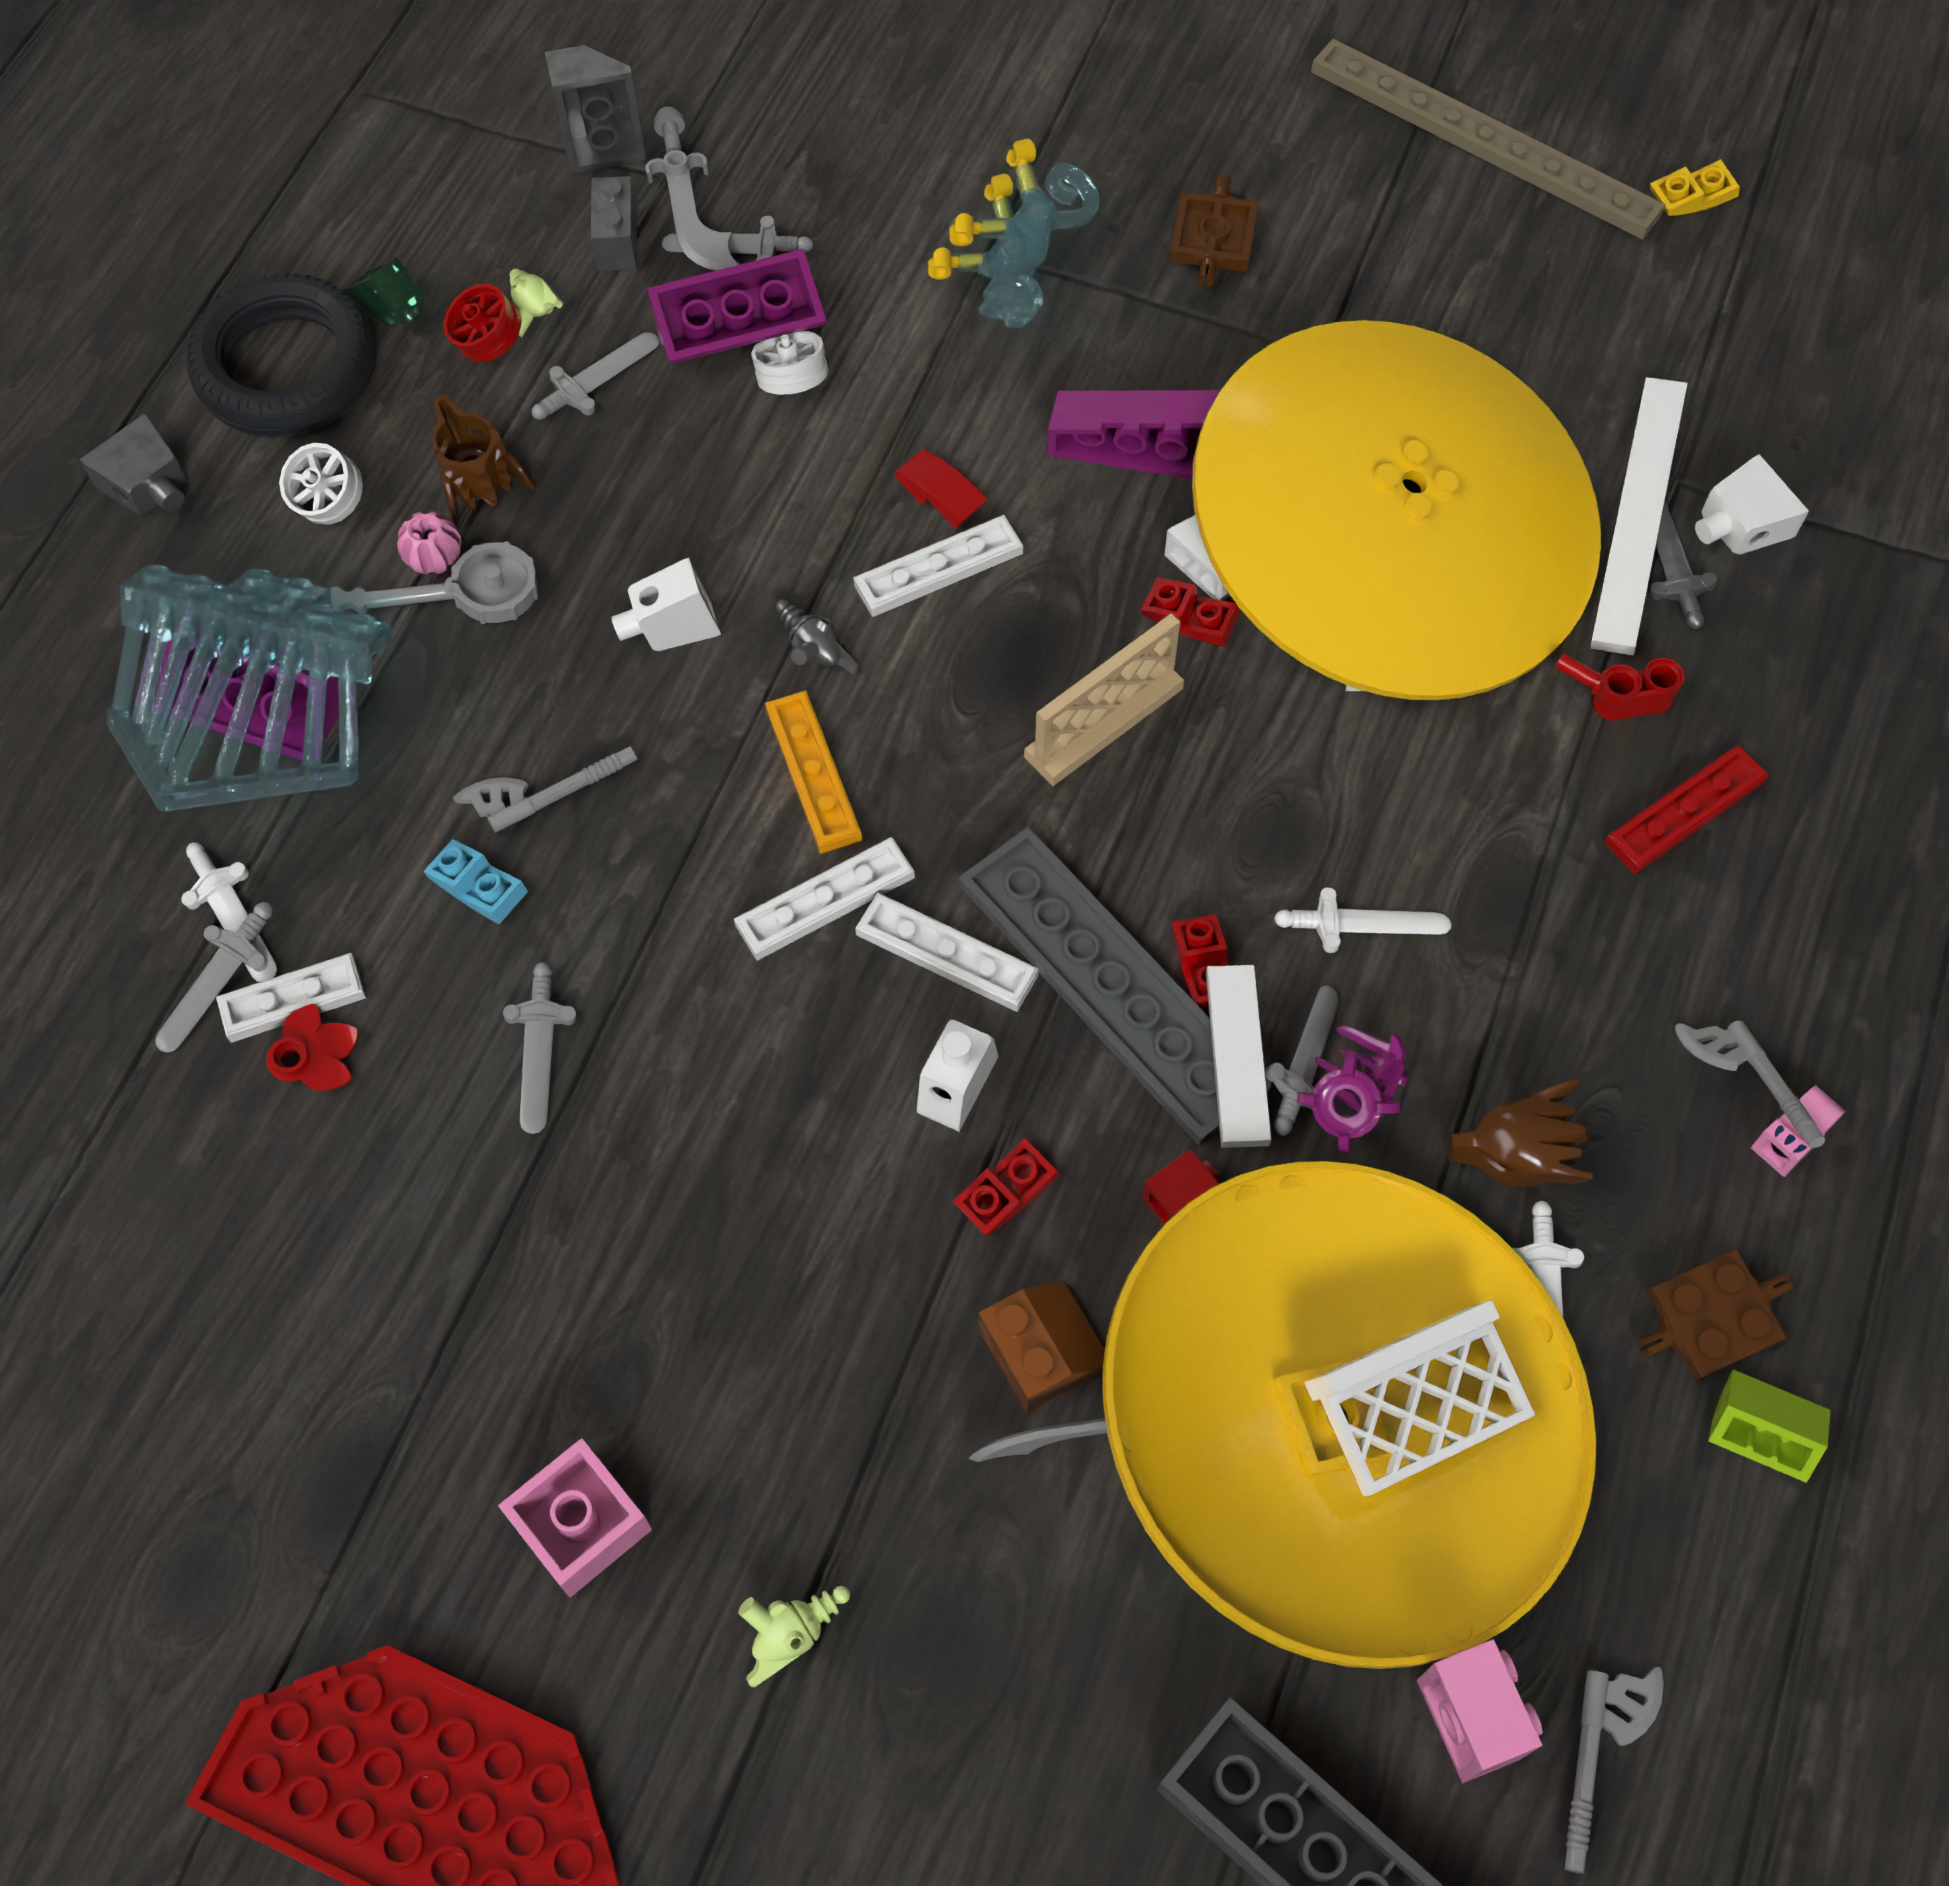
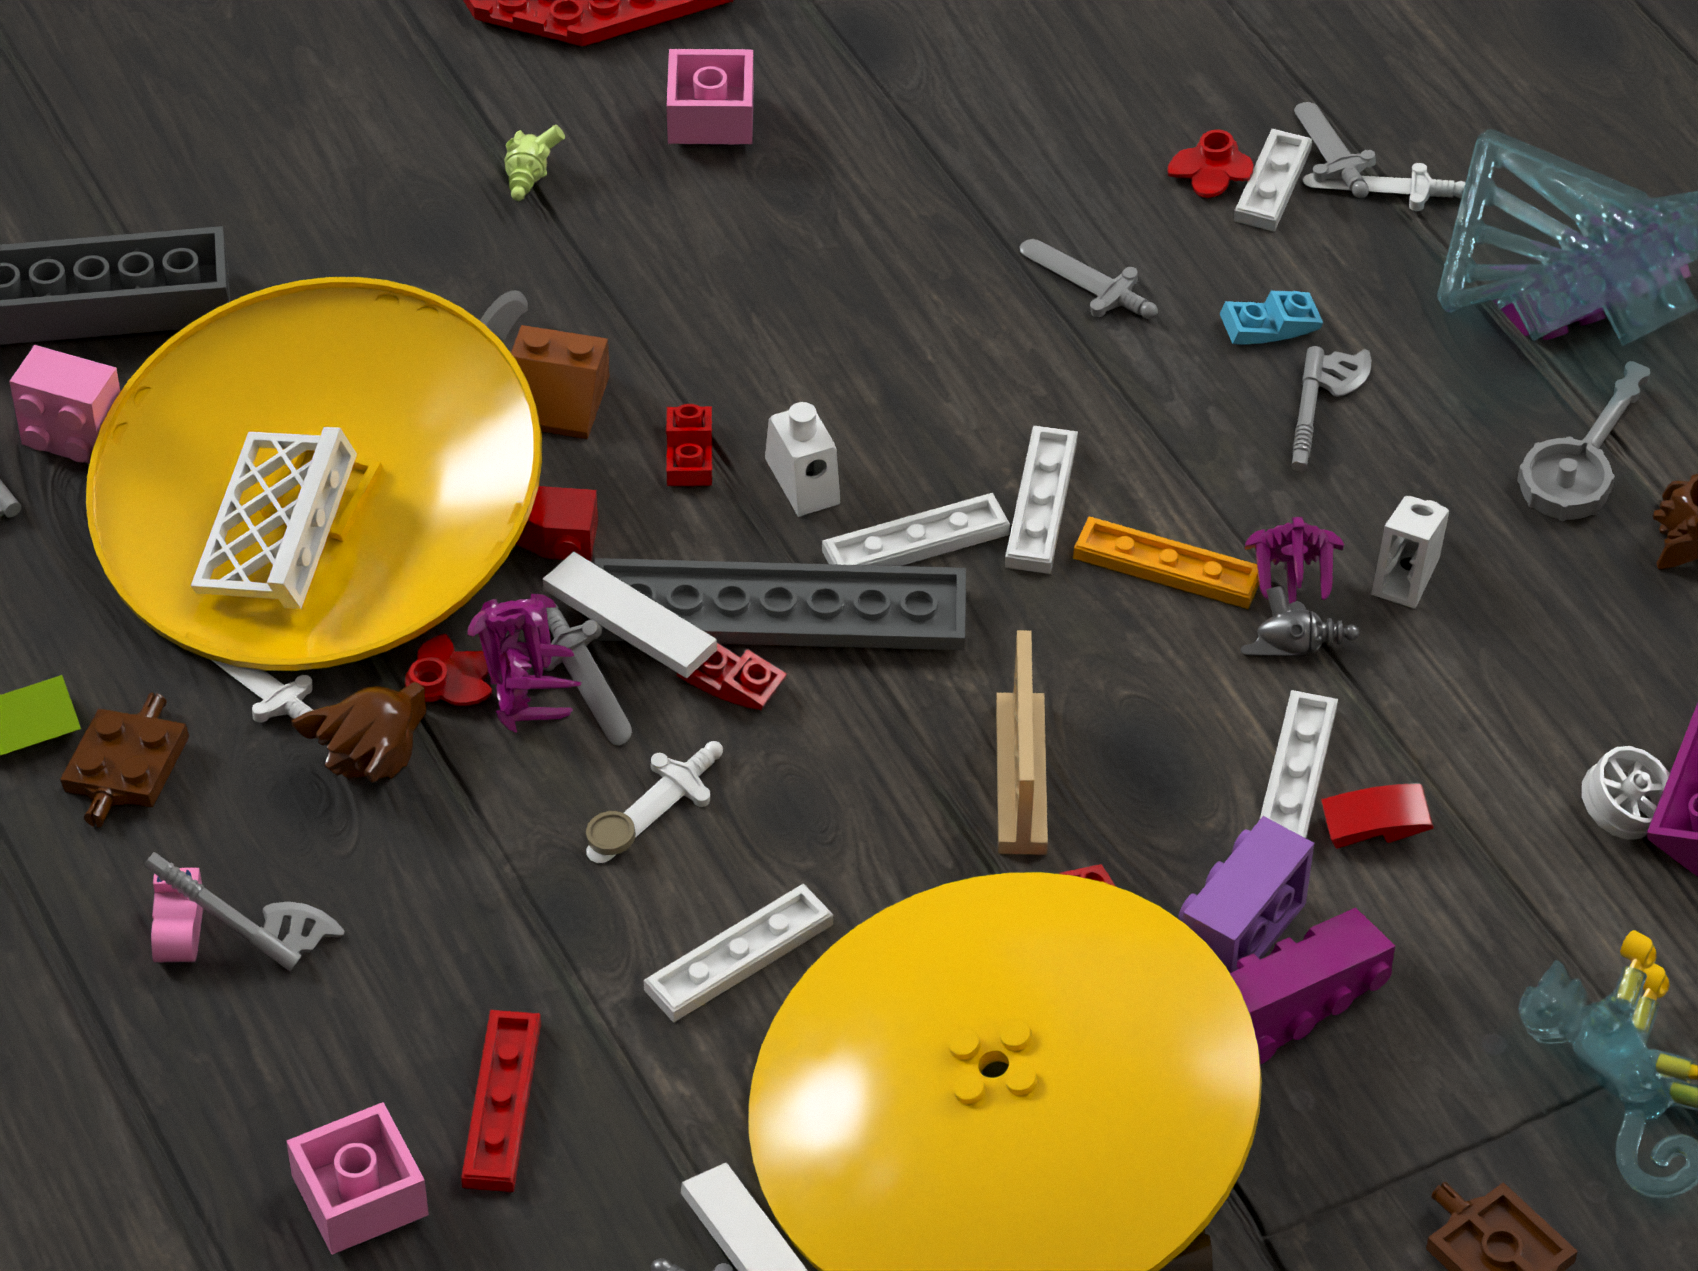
camera: 130 degrees right, 15 degrees down
bright pink piece [397,511,461,575] -> none
red beam [1555,653,1685,721] -> none
none -> bright pink brick [286,1102,429,1255]
none -> red plate [405,634,492,706]
none -> dark tan piece [586,811,636,855]
none -> white tile [644,884,833,1023]
none -> medium lavender brick [1178,816,1314,973]
none -> magenta piece [1244,517,1344,604]

